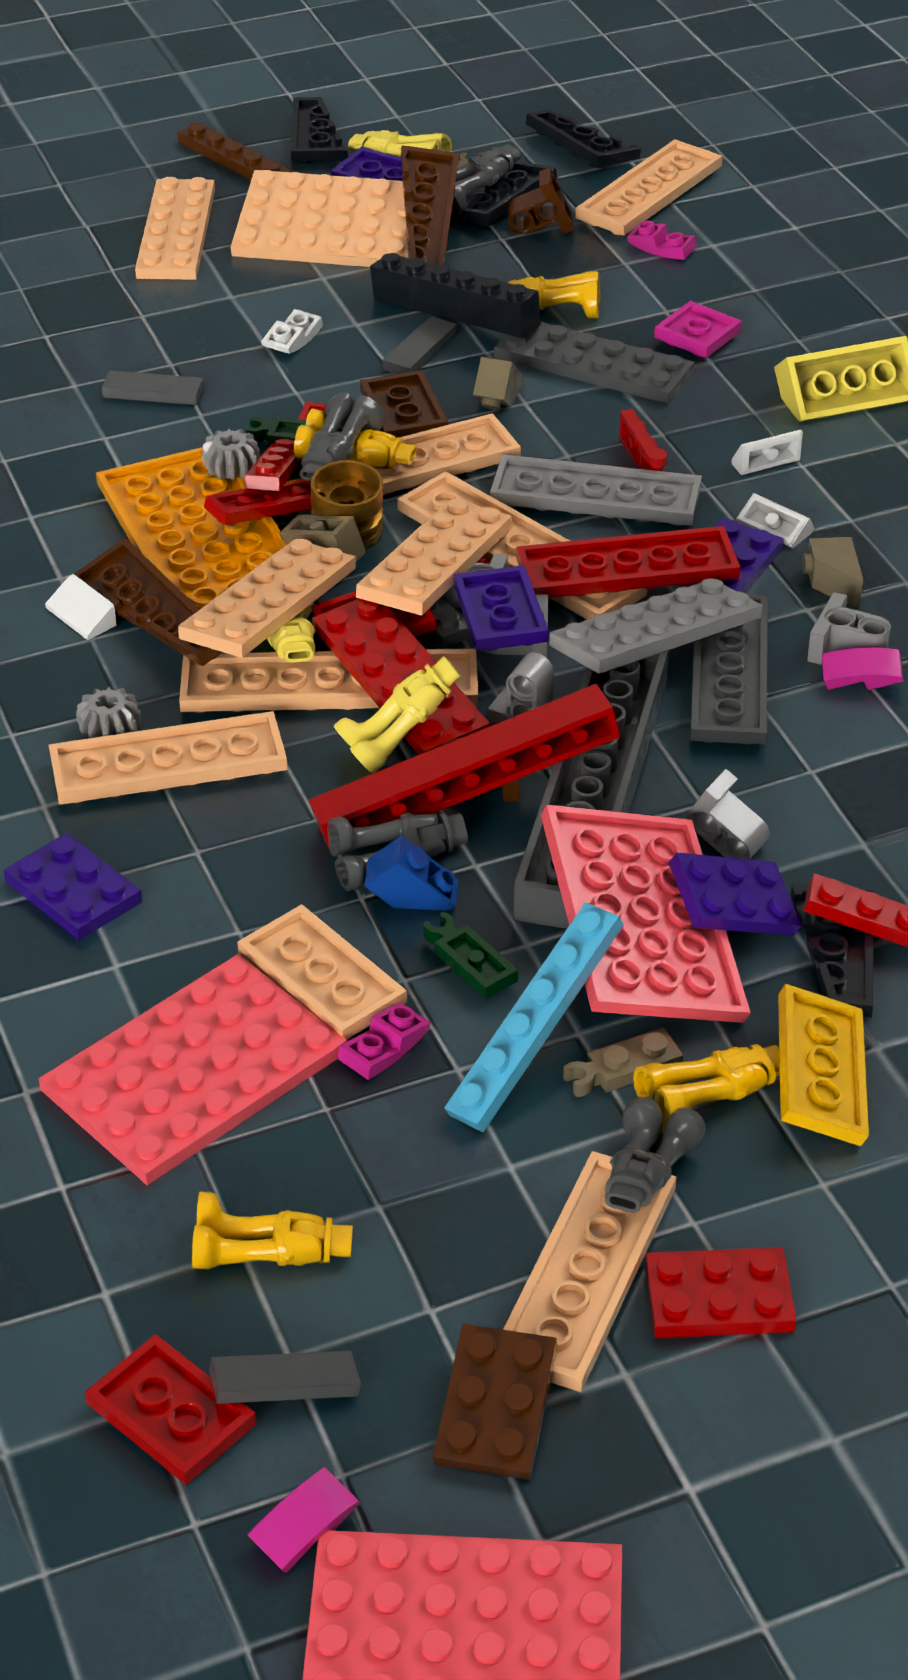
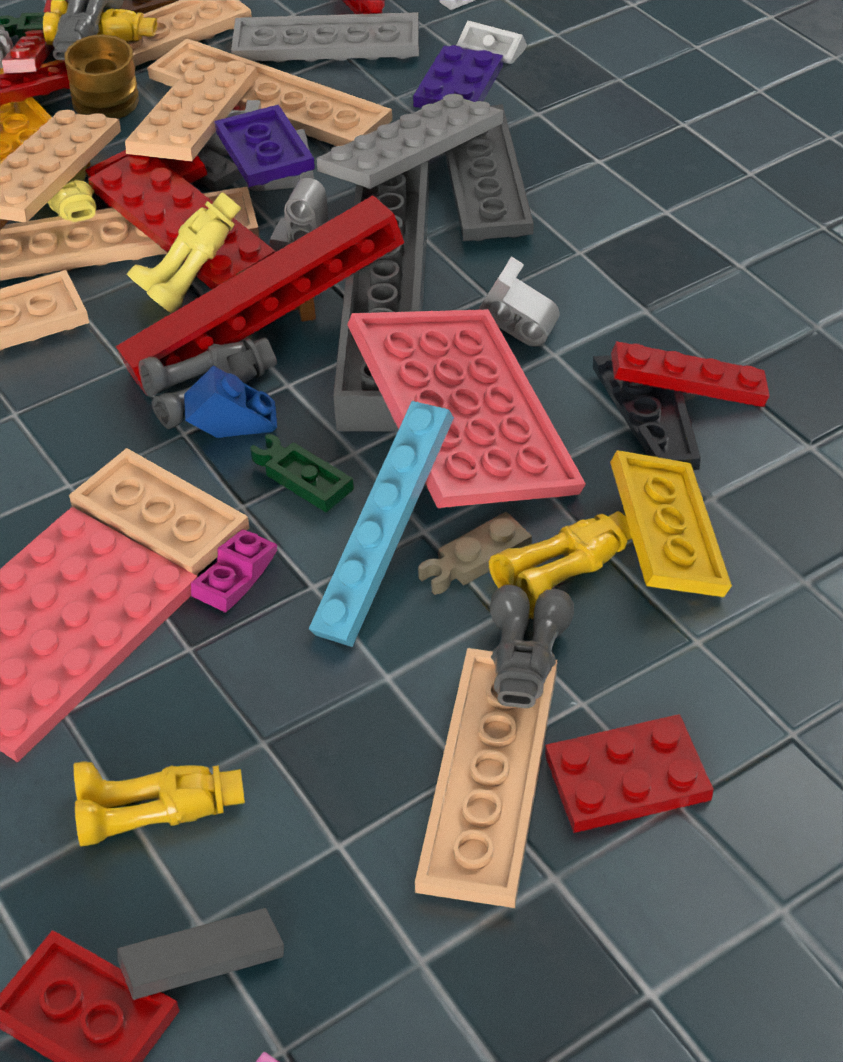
camera: 10 degrees left, 5 degrees up
dark tan slope [280,515,366,562] -> none
reddish brown plate [433,1324,558,1480] -> none
red plate [516,526,740,599] -> none
dark purple plate [668,852,802,936] -> none
dark tan slope [802,537,863,608] -> none
light grey tile [807,592,891,665] -> none
dark pink slope [822,647,904,690] -> none

